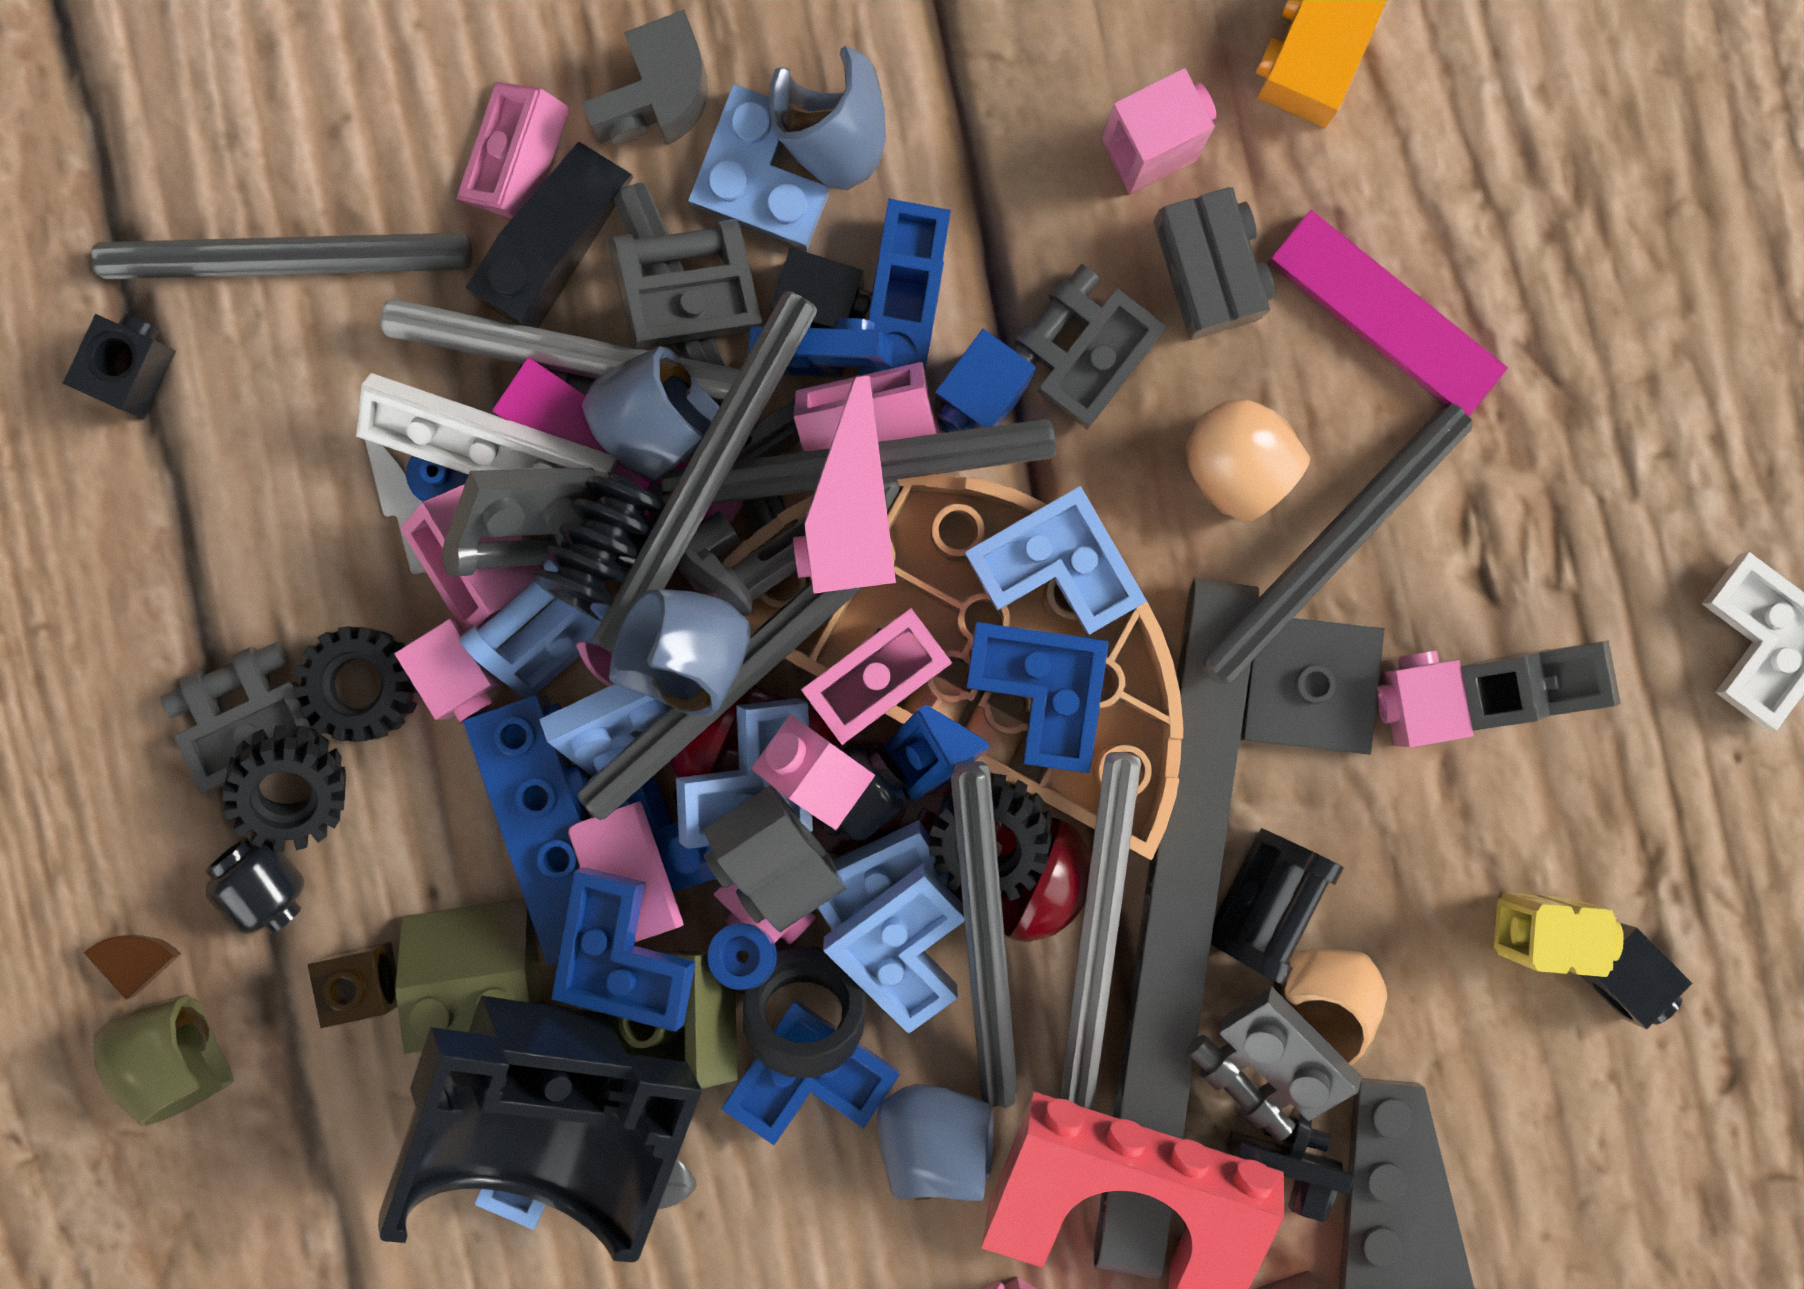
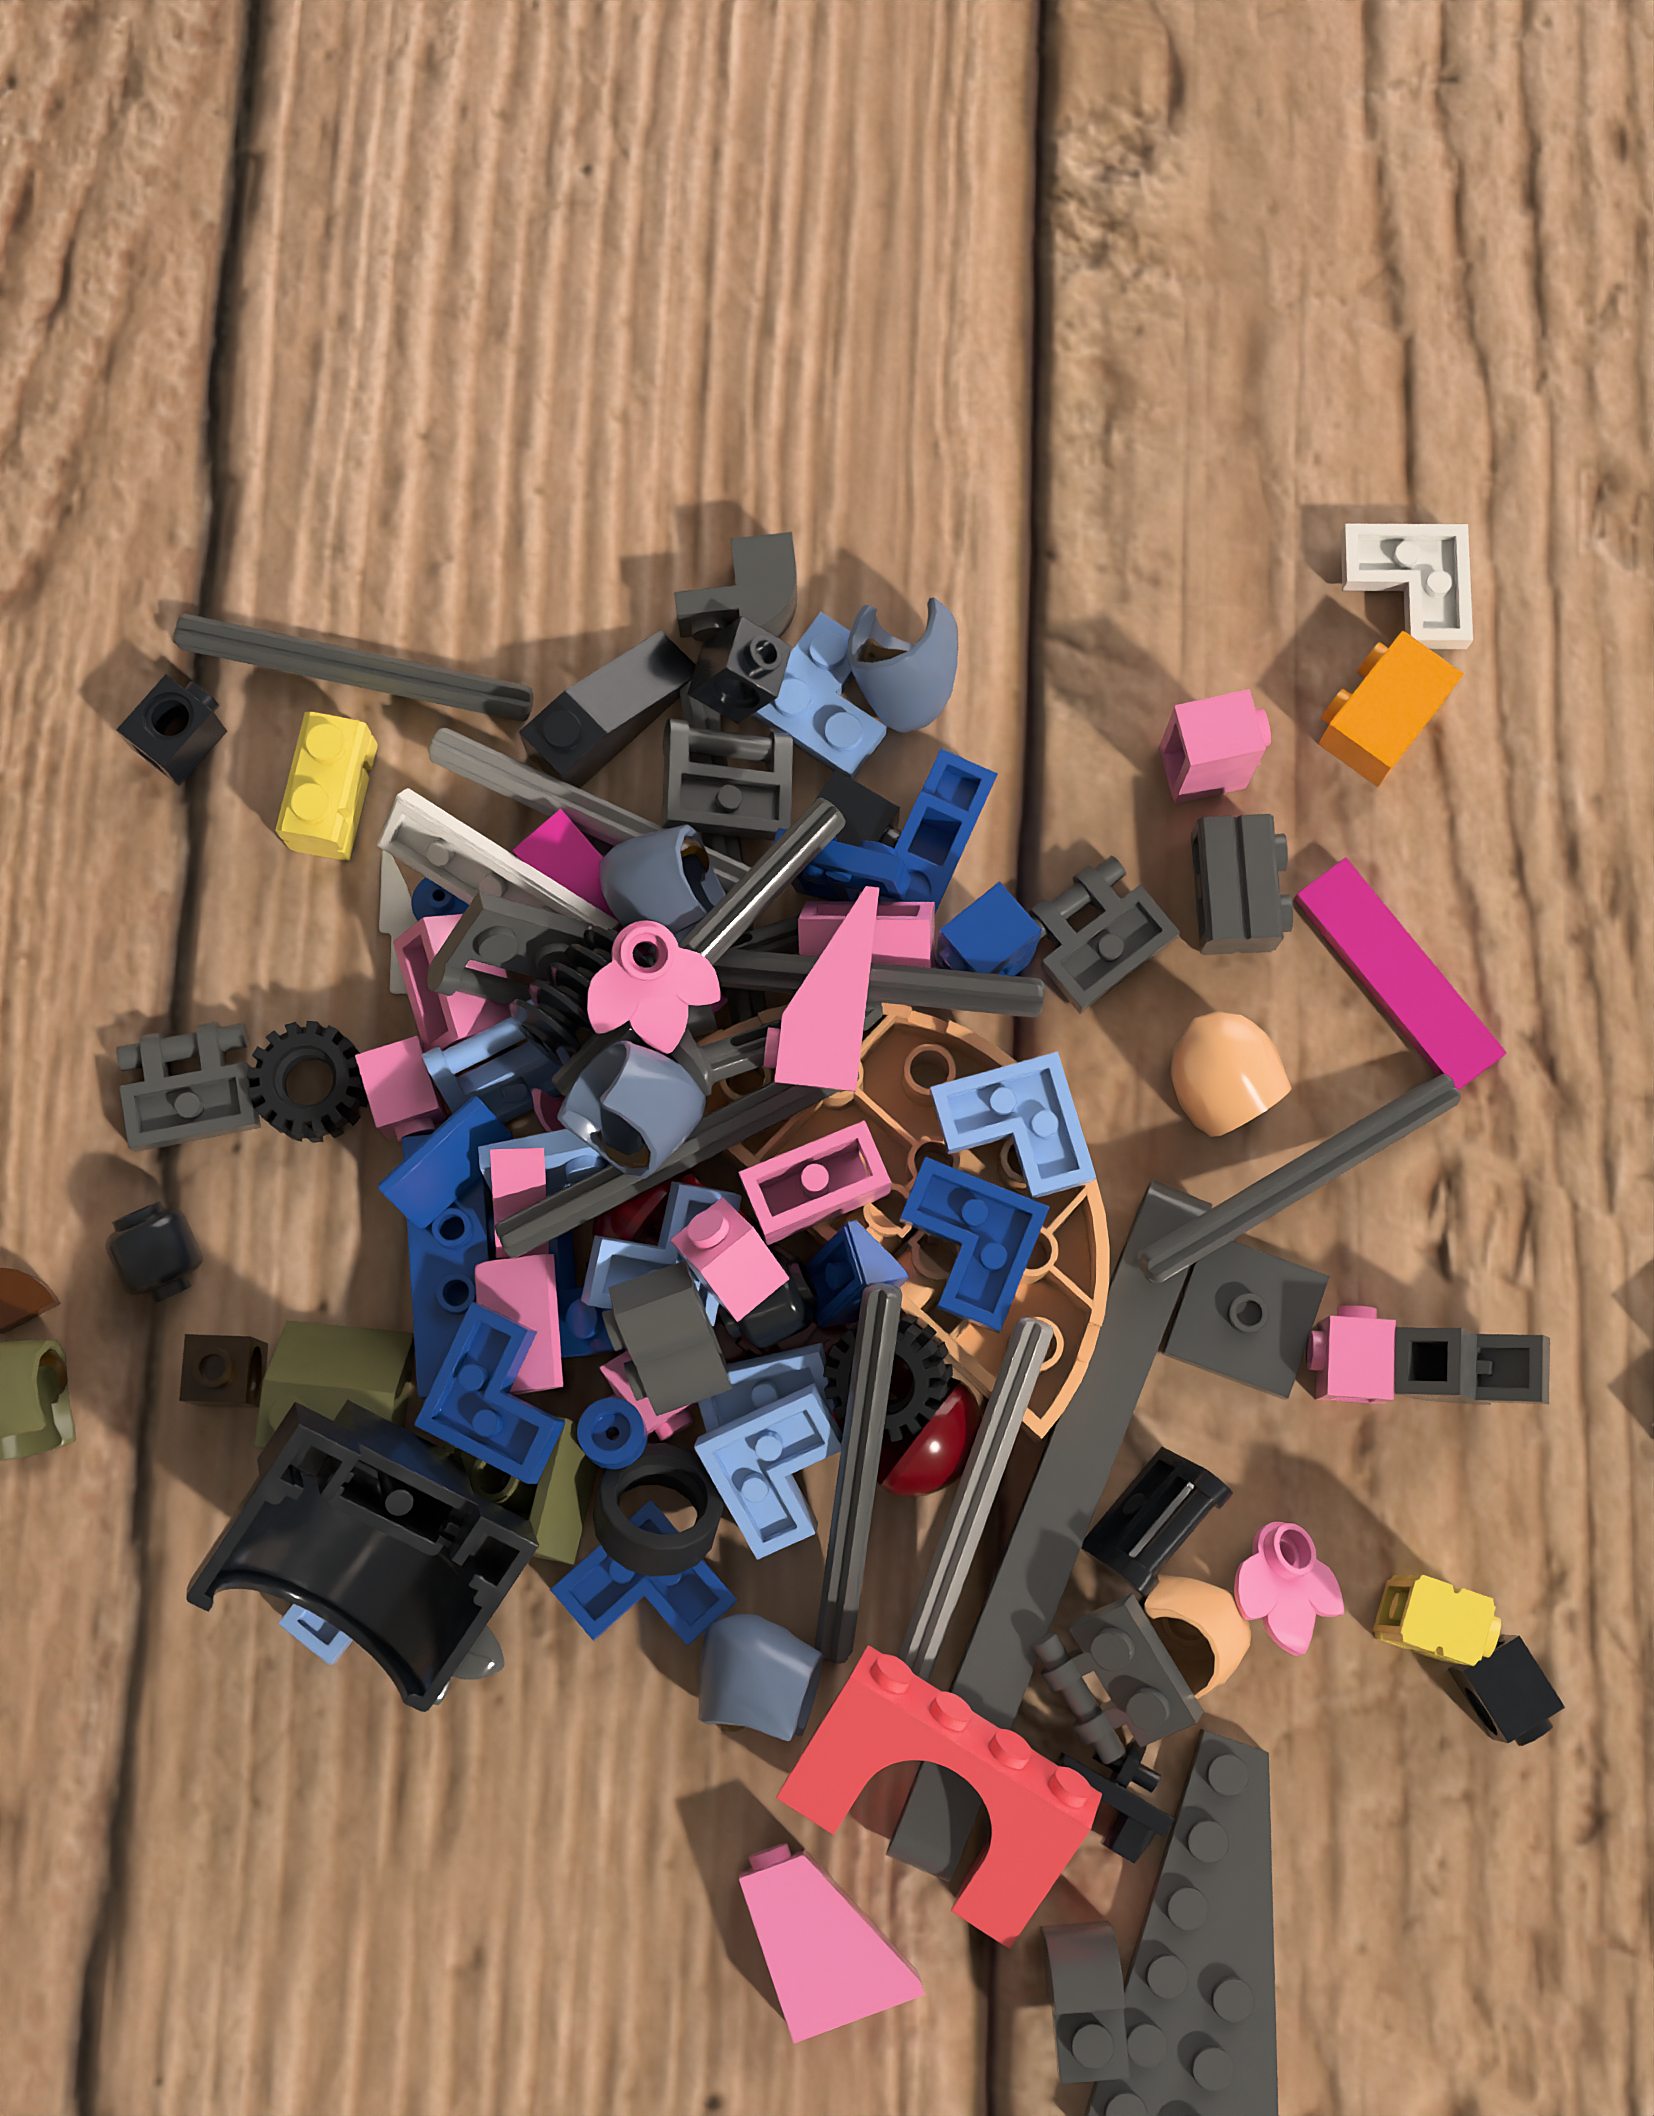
camera: 15 degrees right, 10 degrees down
black tyre [222,725,346,852] -> none
bright pink slope [456,82,569,219] -> none
none -> light yellow brick [275,712,378,861]
none -> blue slope [378,1096,514,1229]
none -> bright pink sticker [490,1148,549,1258]
none -> bright pink plate [587,921,720,1054]
none -> black brick [687,616,792,724]
none -> bright pink plate [1234,1522,1344,1656]

